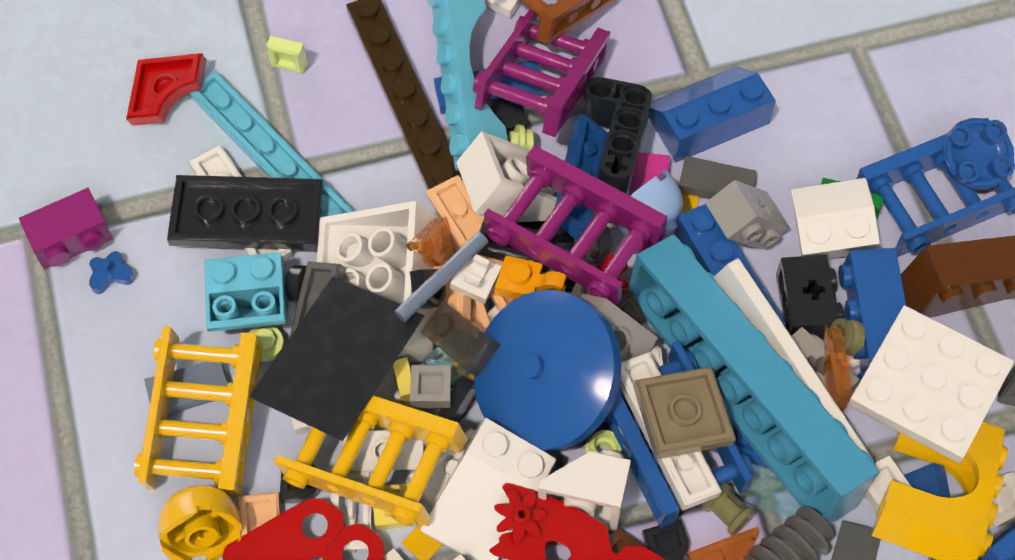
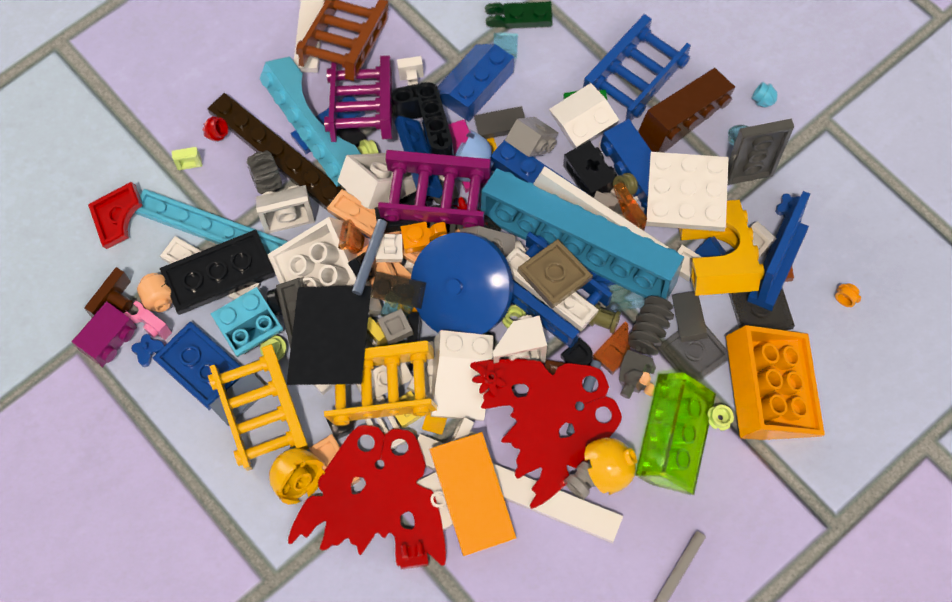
camera: 25 degrees left, 5 degrees up
blue dish [943,118,1015,189] -> none
none -> reddish brown tile [84,267,132,318]
none -> bright pink plate [124,301,172,340]
none -> light nougat head [137,273,173,312]
none -> blue tile [153,321,241,410]
none -> red plate [202,116,228,141]
none -> dark grey gear [247,151,282,194]
none -> white slope [256,185,315,234]
none -> white tile [397,56,424,85]
none -> dark green hinge [485,1,553,29]
none -> clear light blue tile [493,33,518,59]

